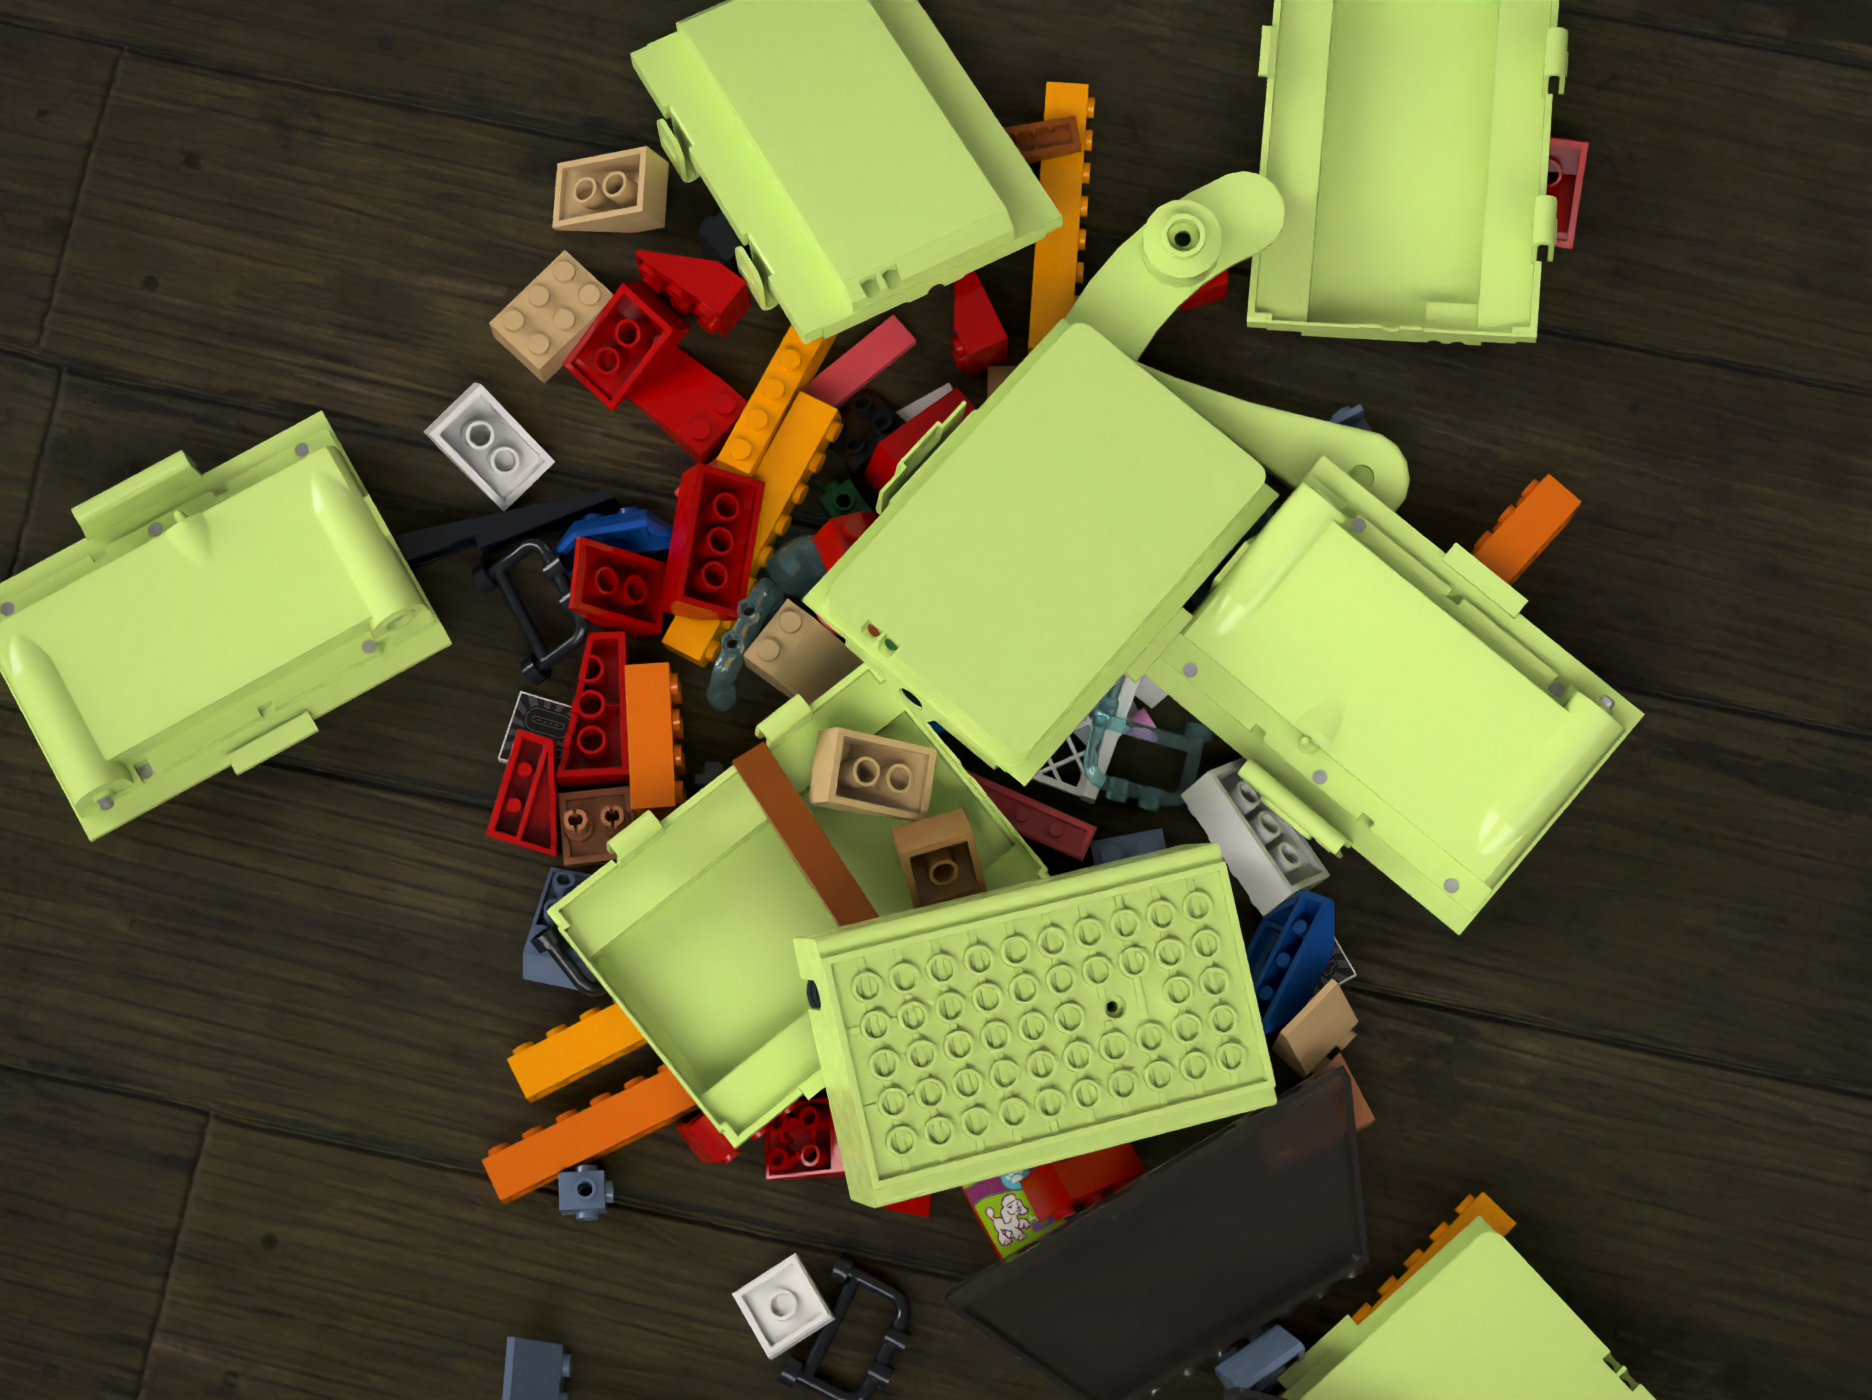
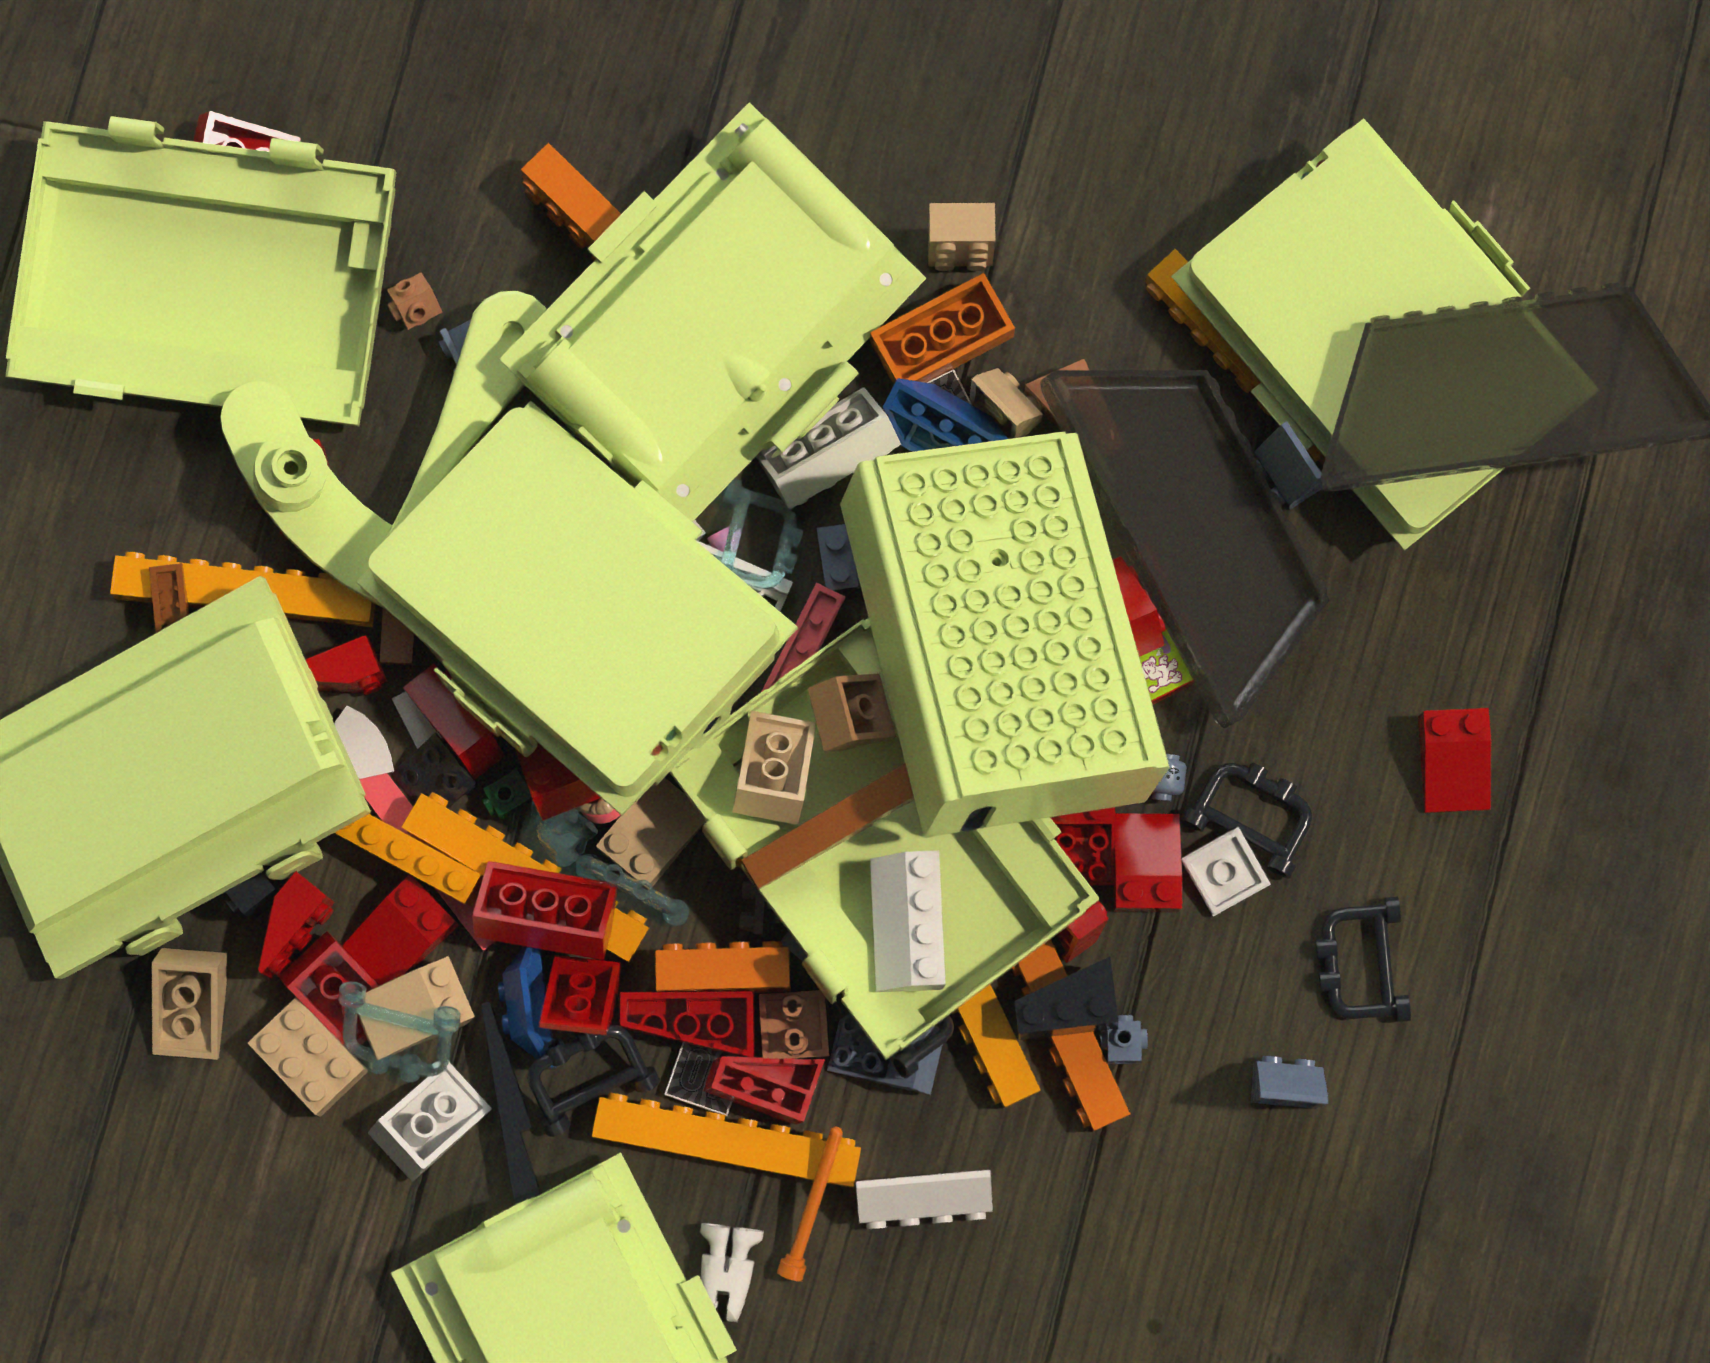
camera: 90 degrees left, 5 degrees up
none -> white sticker [334,706,394,779]
none -> clear light blue bar [339,982,461,1082]
none -> tan slope [351,956,475,1061]
none -> nougat brick [387,273,442,330]
none -> light orange brick [592,1093,861,1188]
none -> white piece [700,1223,764,1322]
none -> orange piece [777,1127,843,1281]
none -> white slope [856,1170,993,1229]
none -> orange brick [870,273,1015,384]
none -> white slope [870,851,946,992]
none -> tan brick [928,203,995,271]
none -> black wedge [1015,957,1119,1040]
none -> red slope [1114,813,1182,912]
none -> sand blue head [1152,754,1187,801]

